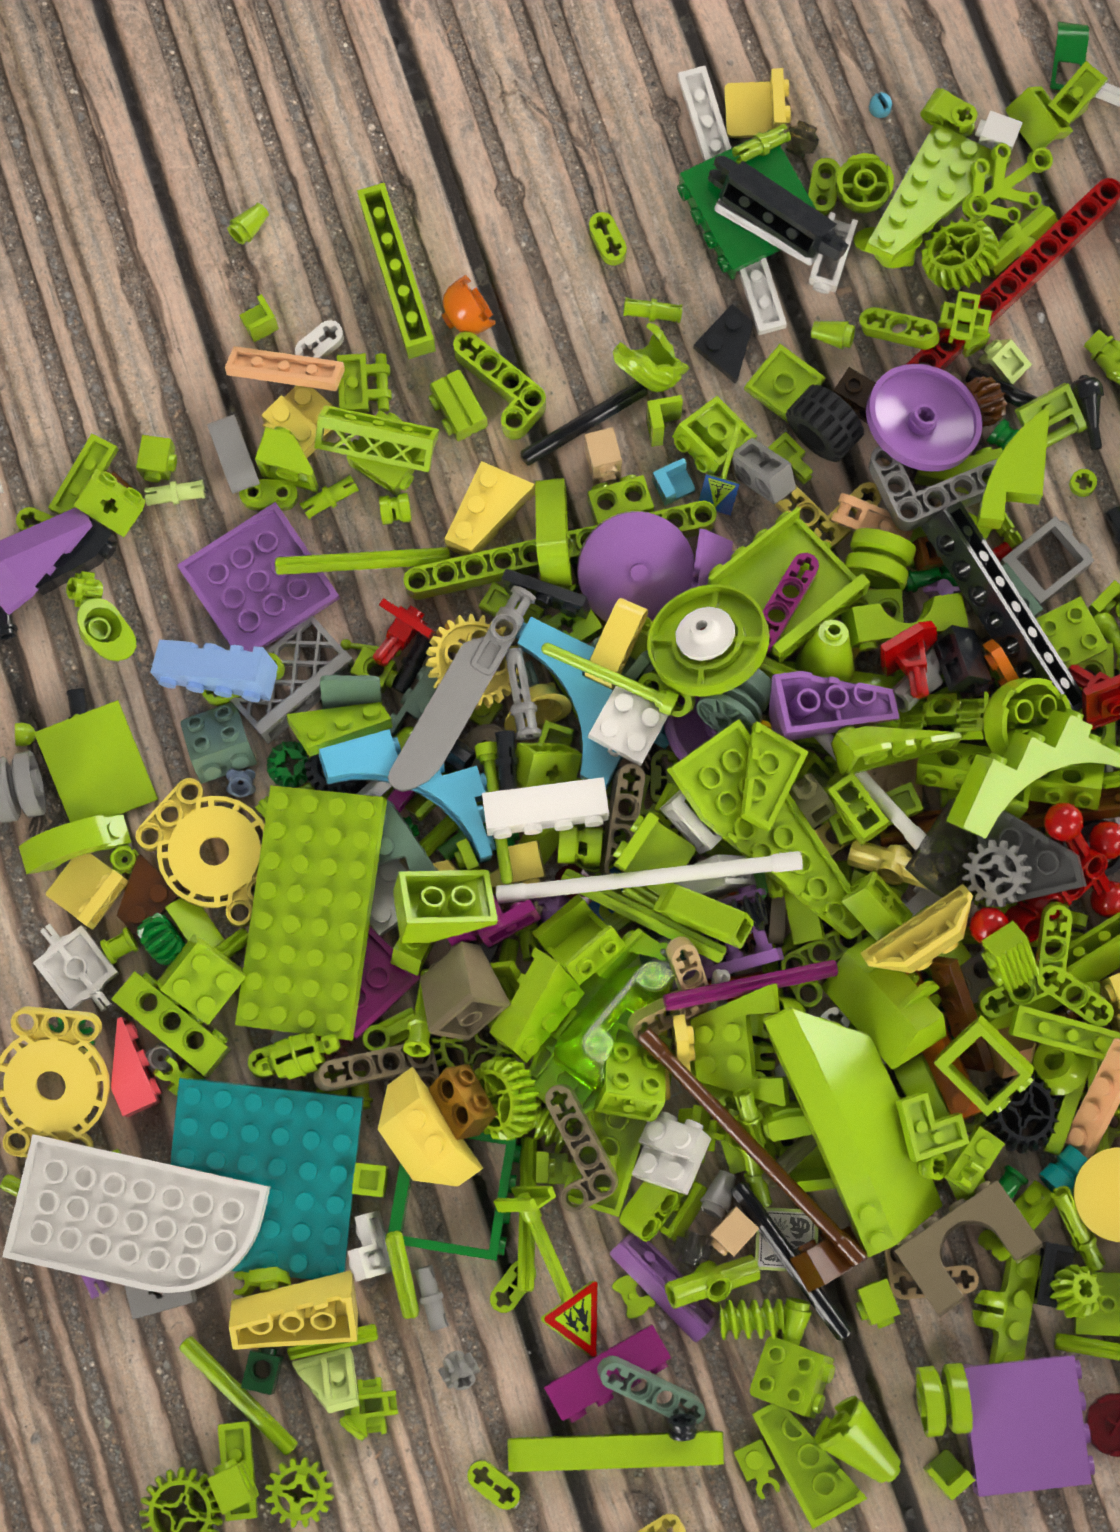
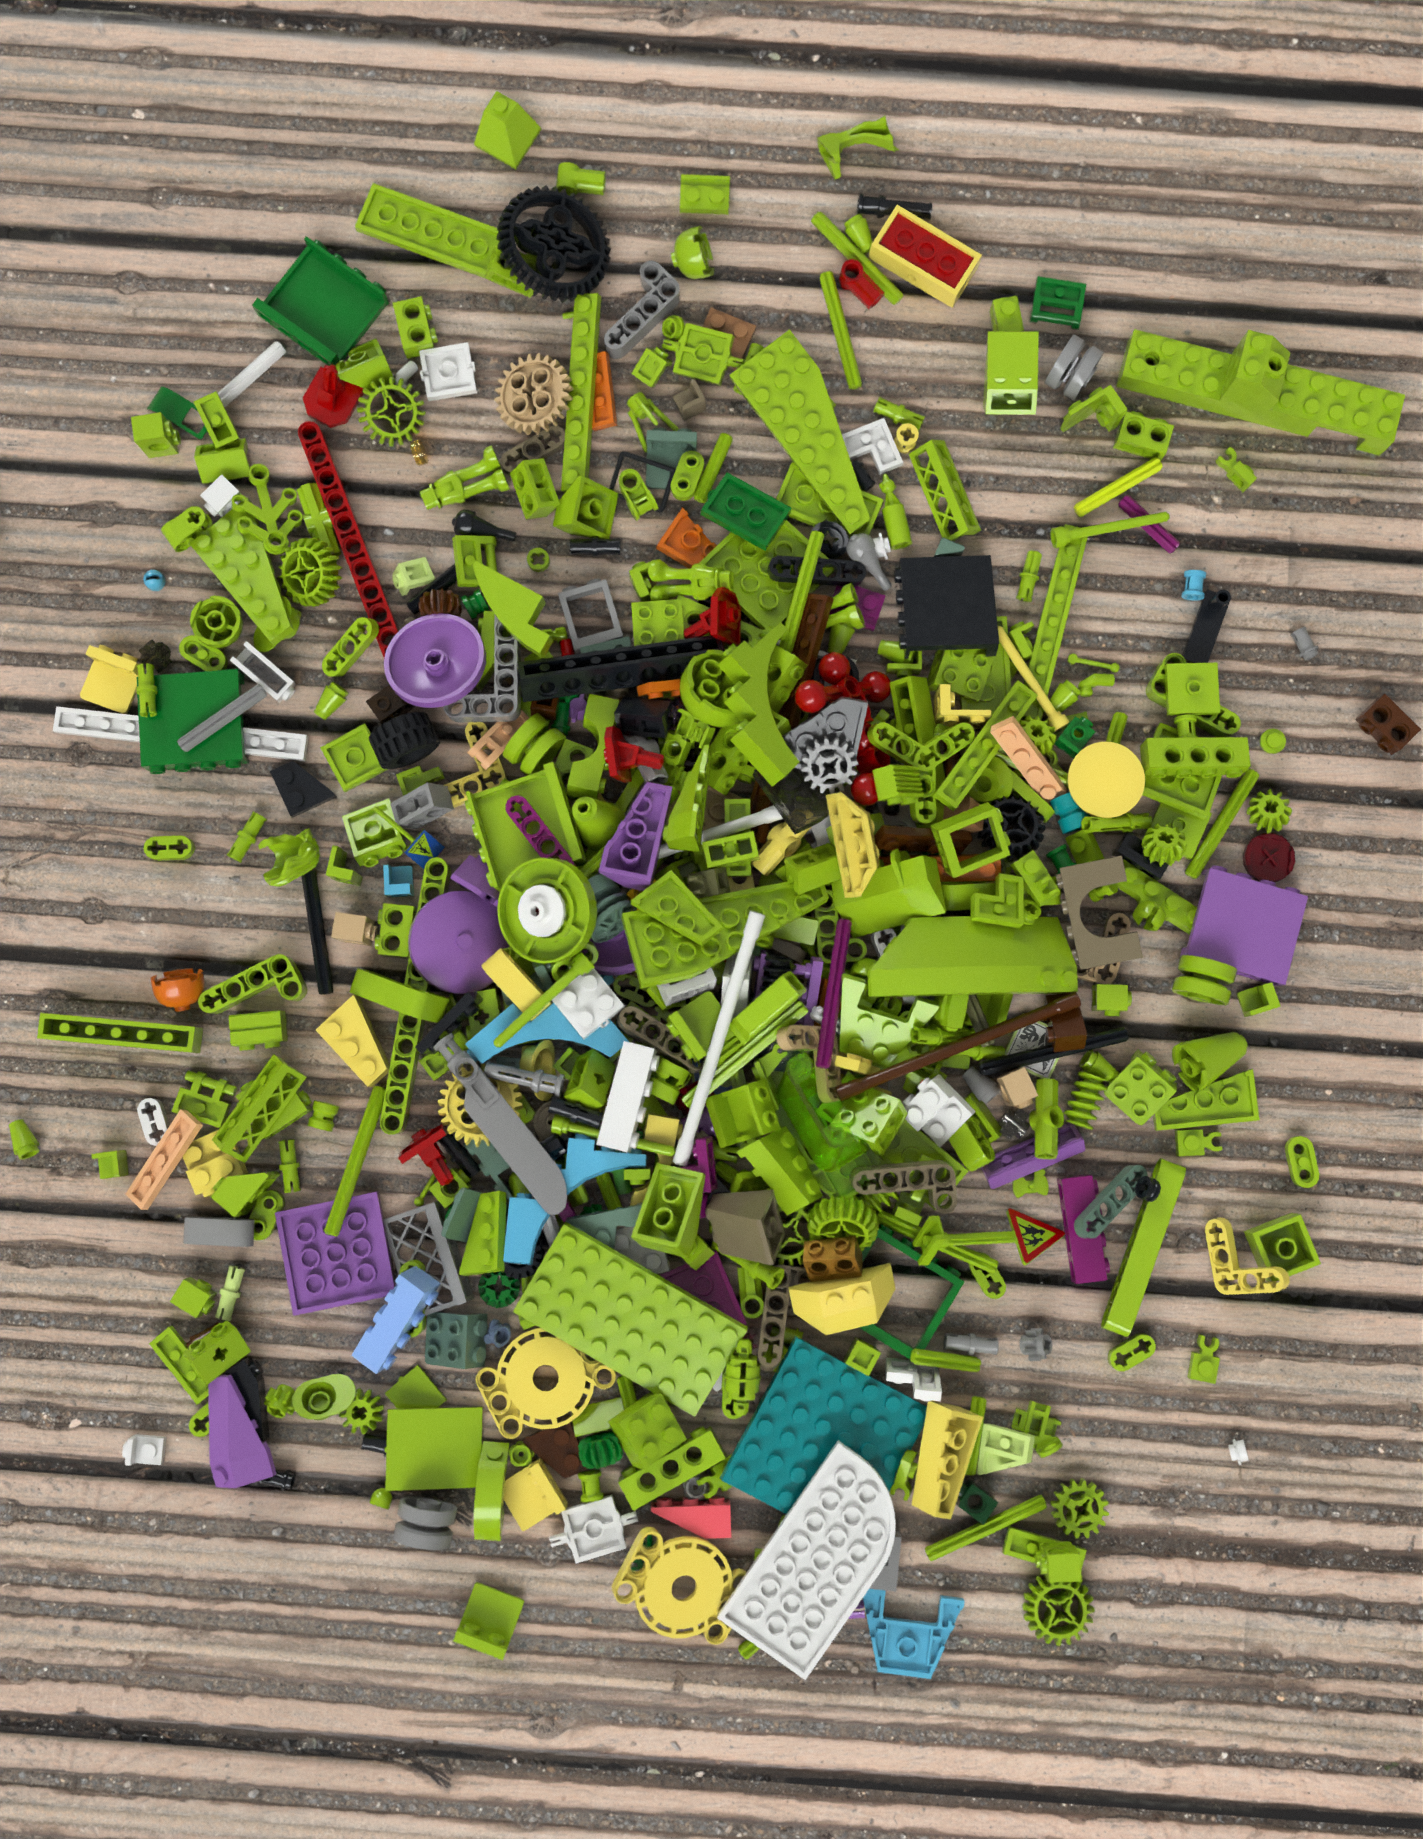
camera: 70 degrees left, 5 degrees up
black hinge [707,155,849,261] -> none
lime piece [937,291,992,358] -> none
none -> lime brick [131,412,181,458]
none -> lime gear [339,1388,384,1434]
none -> lime piece [384,1364,447,1409]
none -> medium azure wing [863,1589,965,1679]

